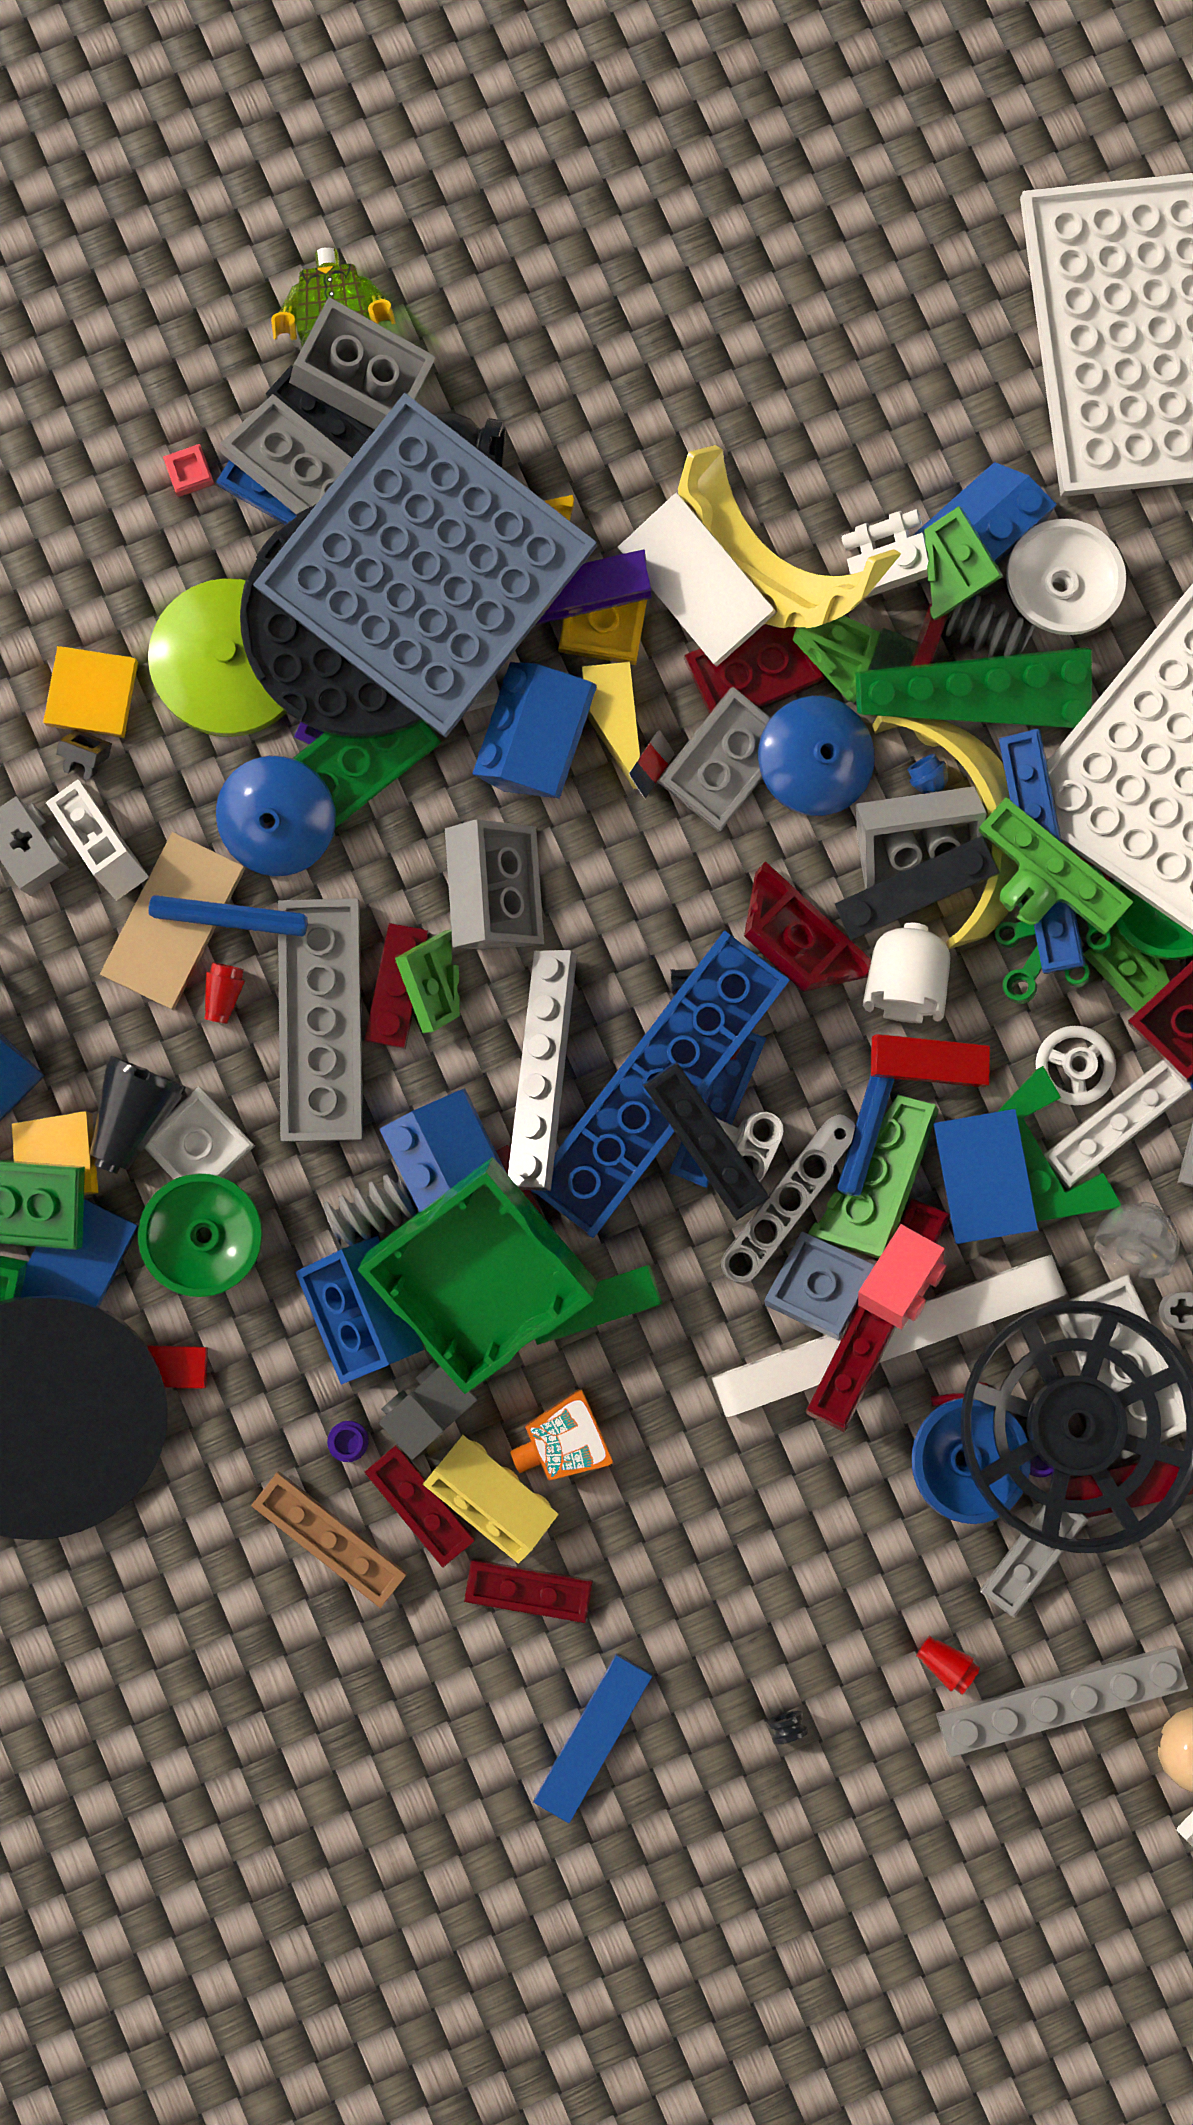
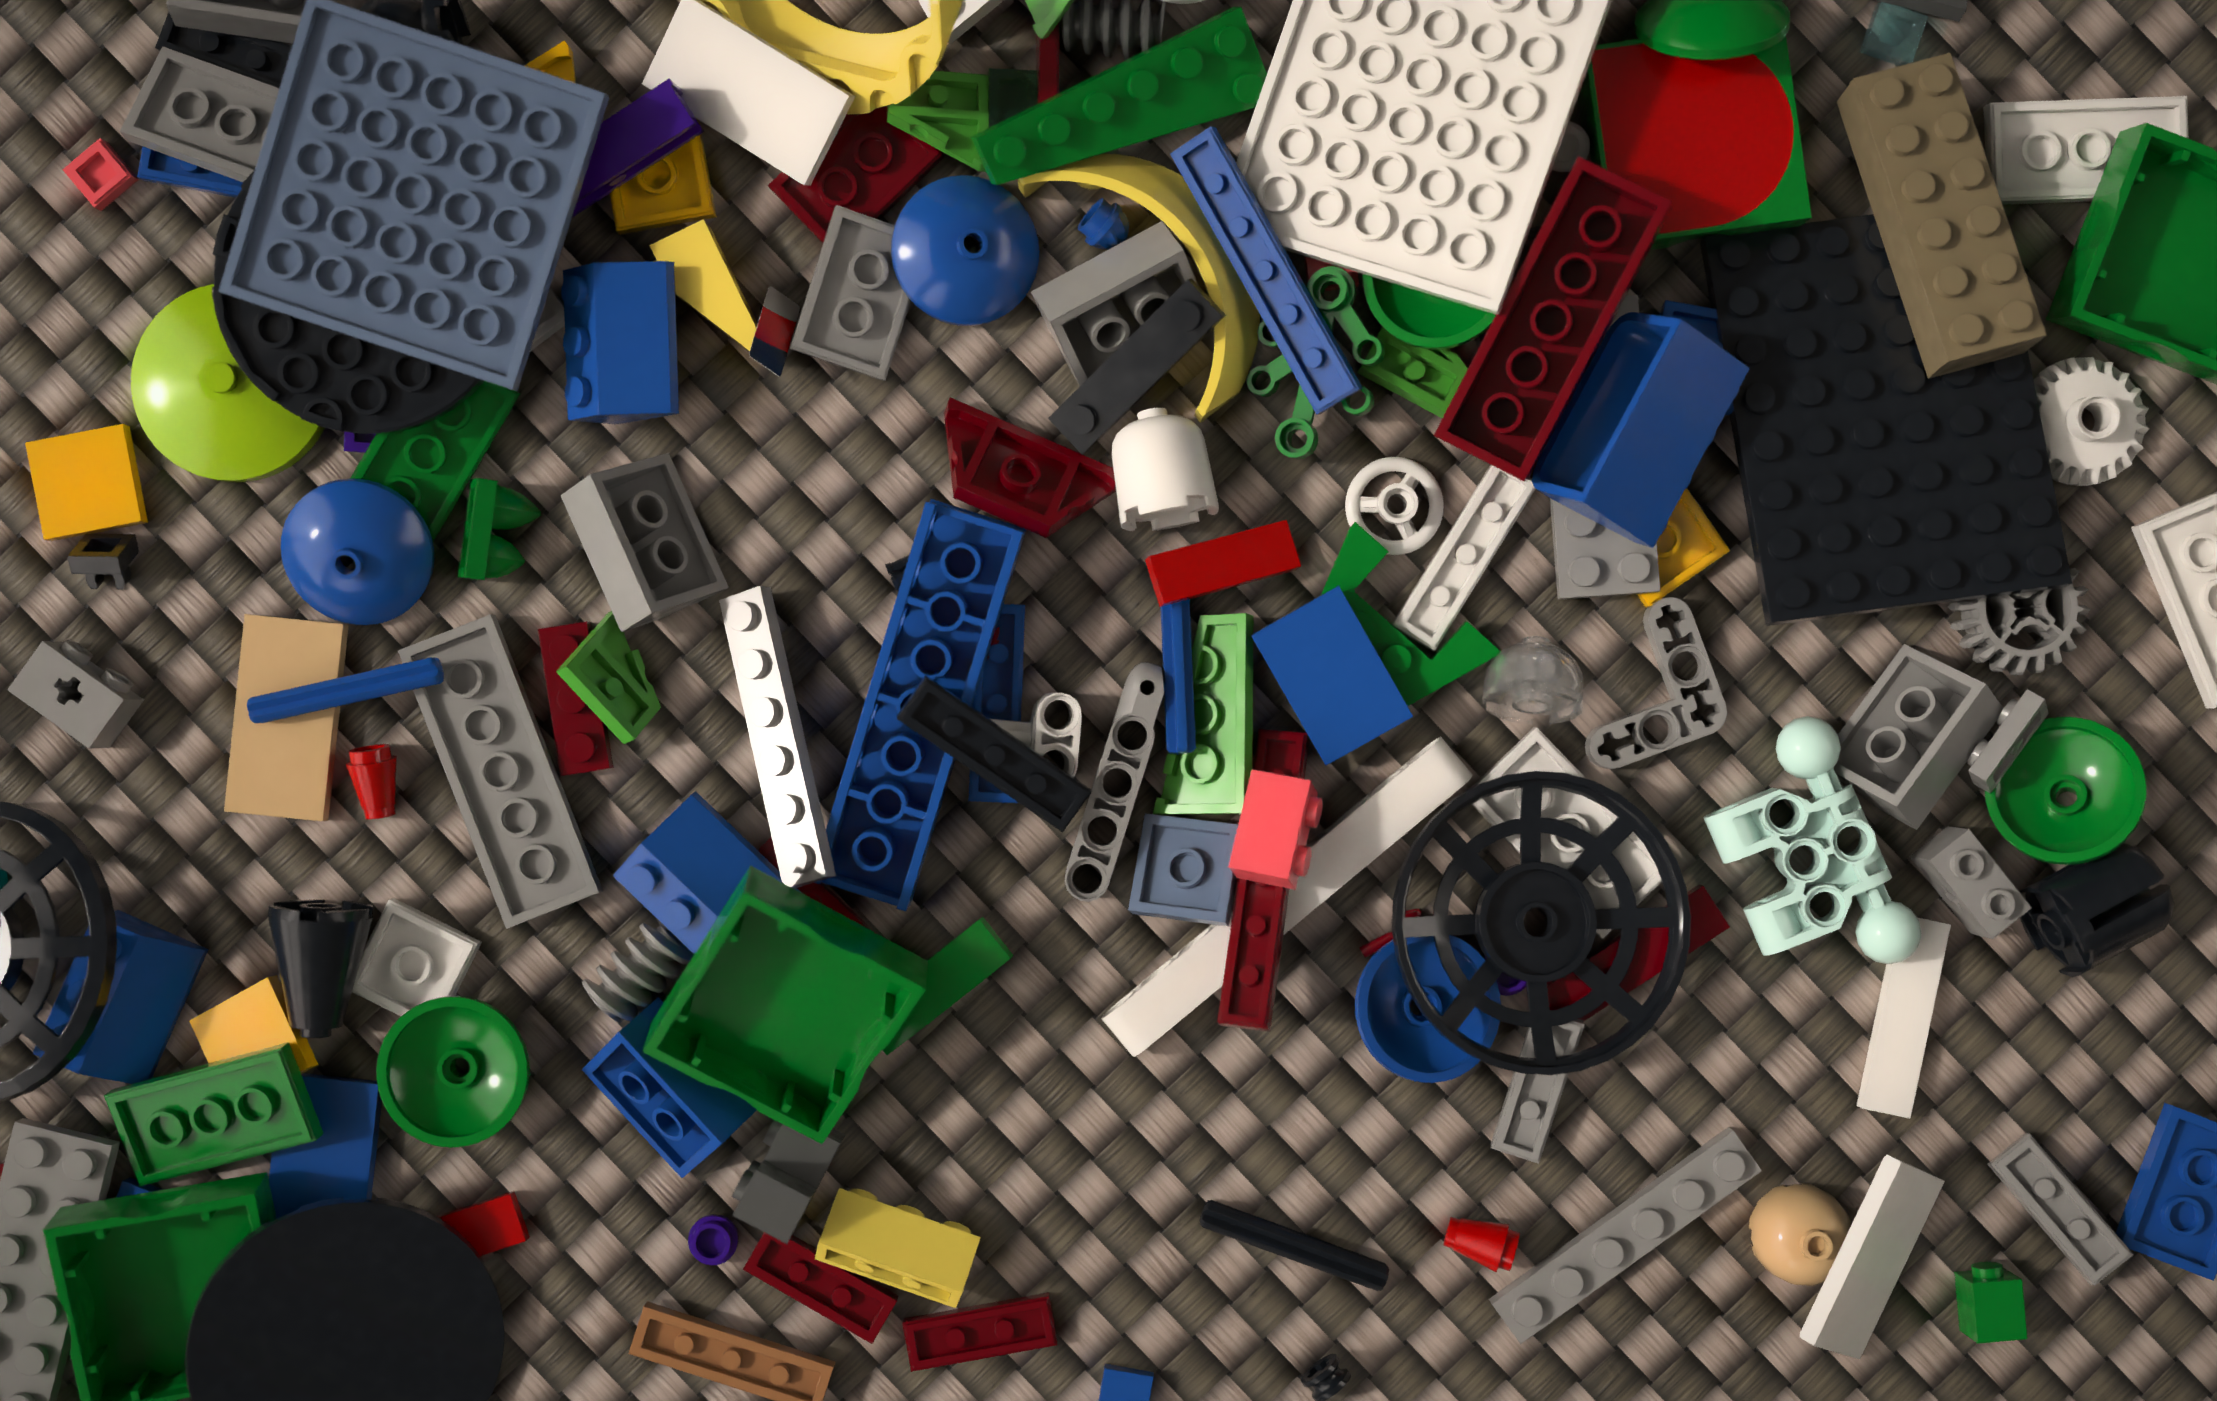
camera: 20 degrees left, 5 degrees up
white slope [46,779,149,901] -> none
torso [510,1388,613,1480] -> none
bright green plate [978,797,1133,935] -> none
none -> green tile [457,478,541,580]
none -> black axle [1200,1200,1389,1291]

